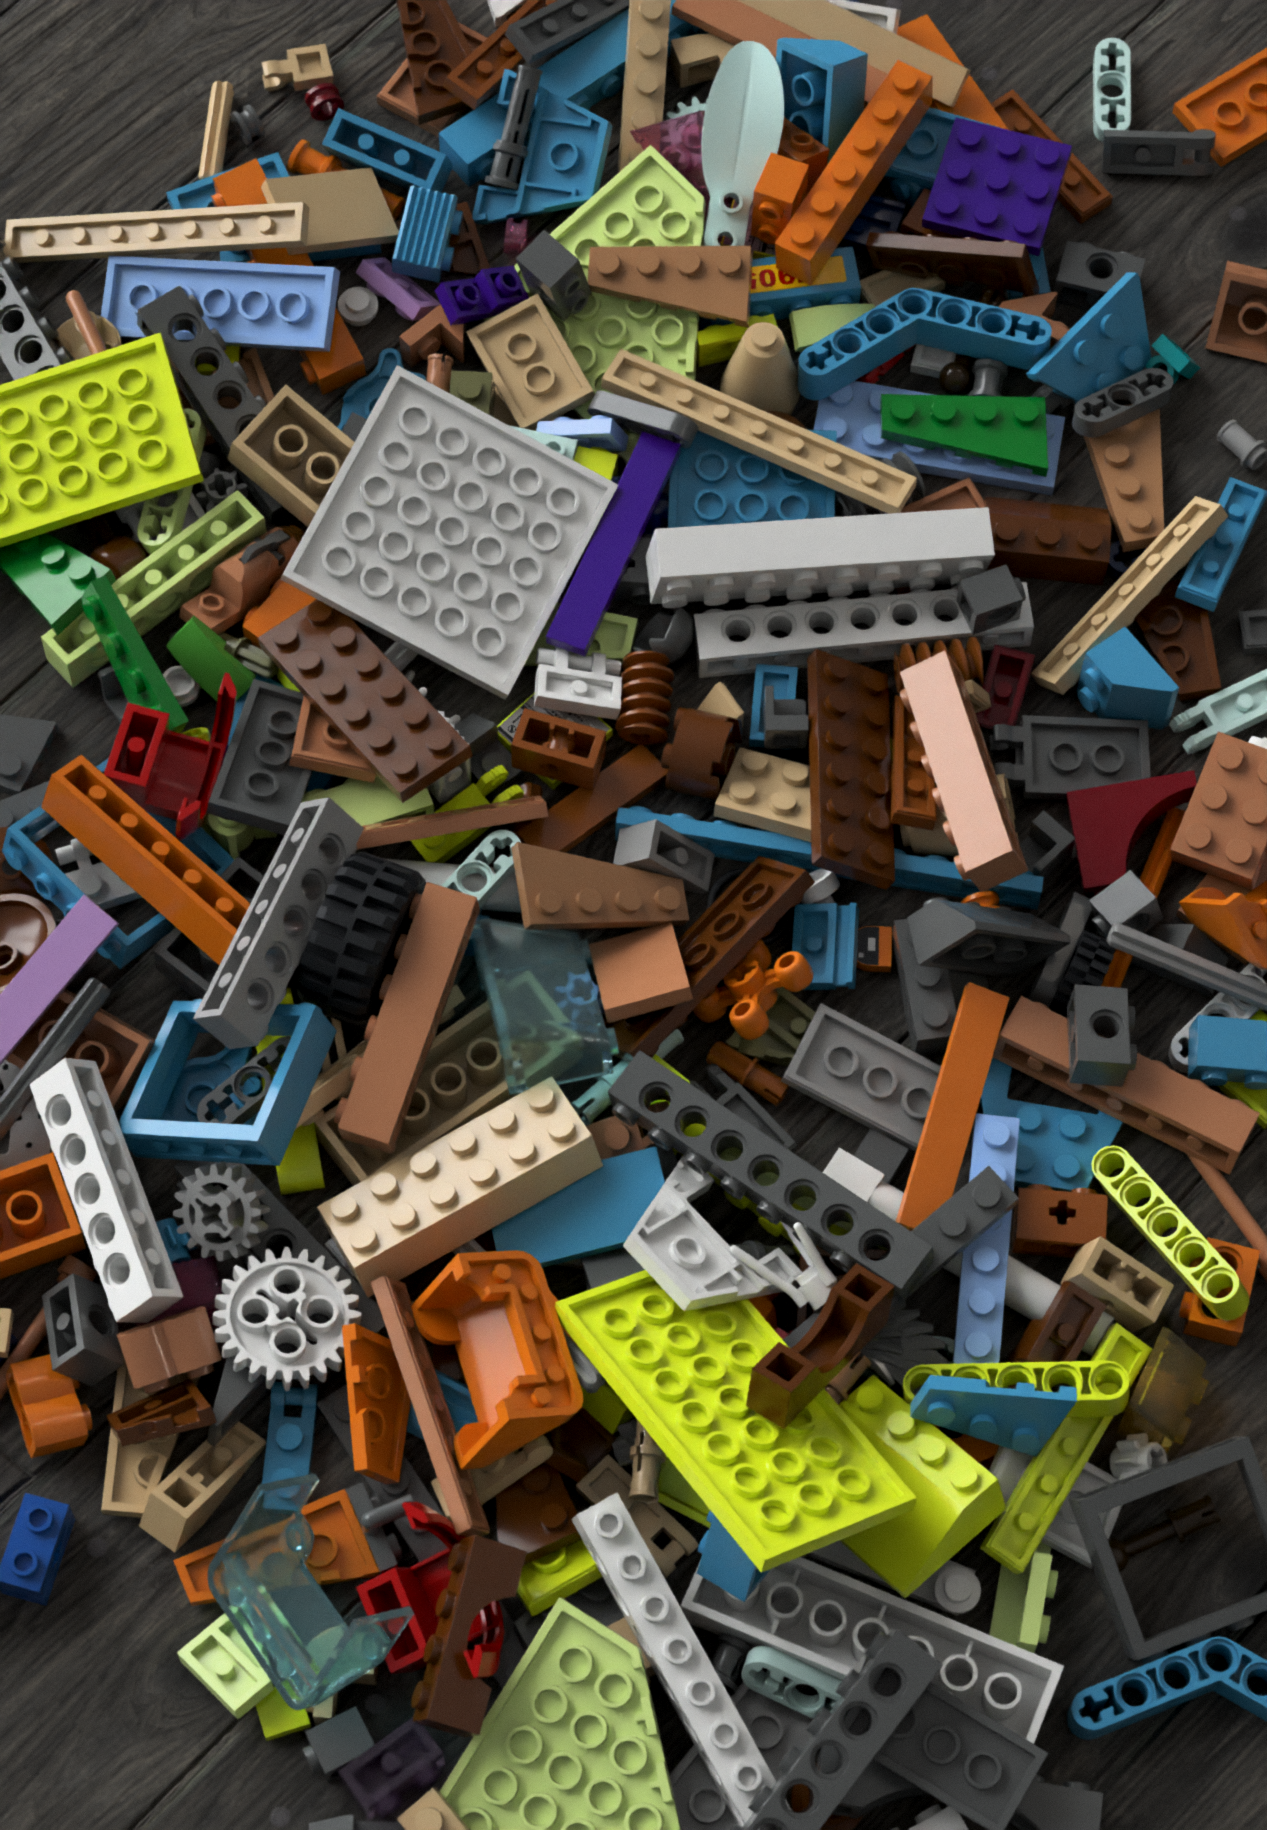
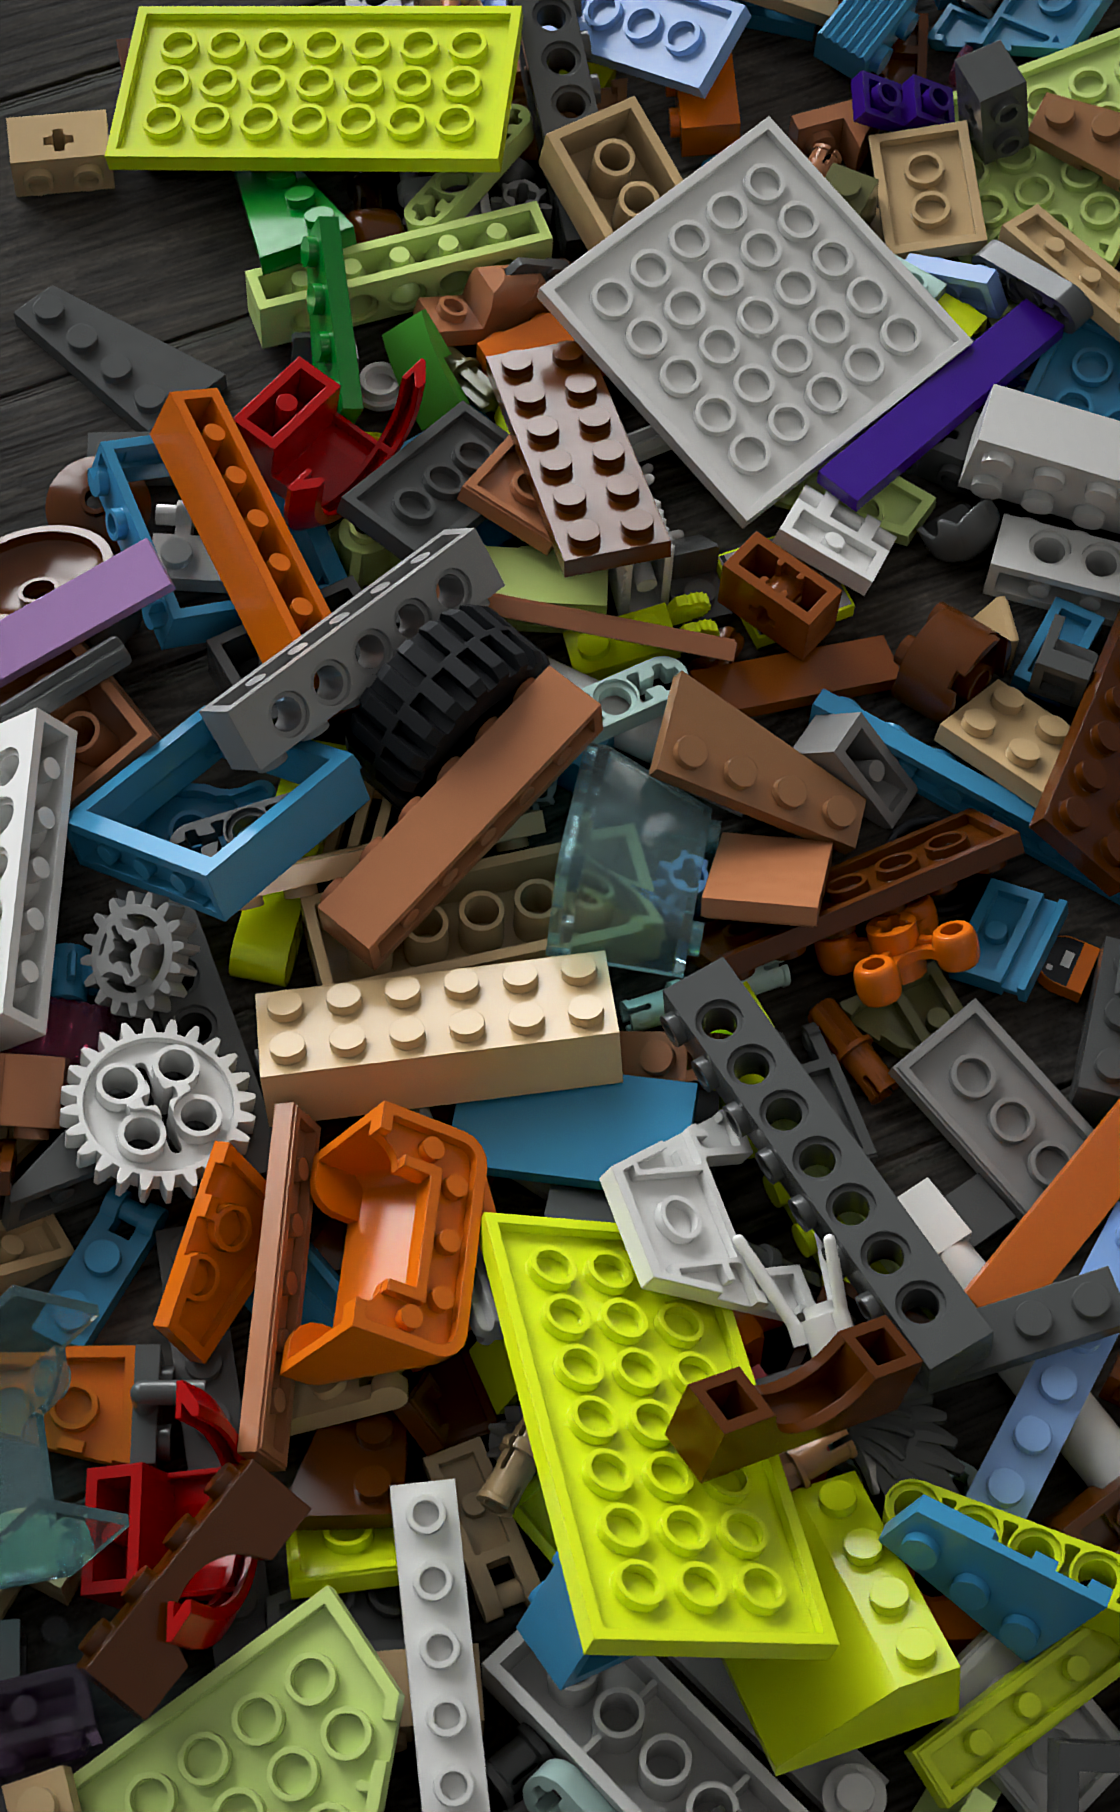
camera: 20 degrees right, 5 degrees down
white plate [338,287,378,326] -> none
lavender plate [356,257,440,321] -> none
dark orange piece [615,651,674,745] -> none
white tile [801,868,840,904] -> none

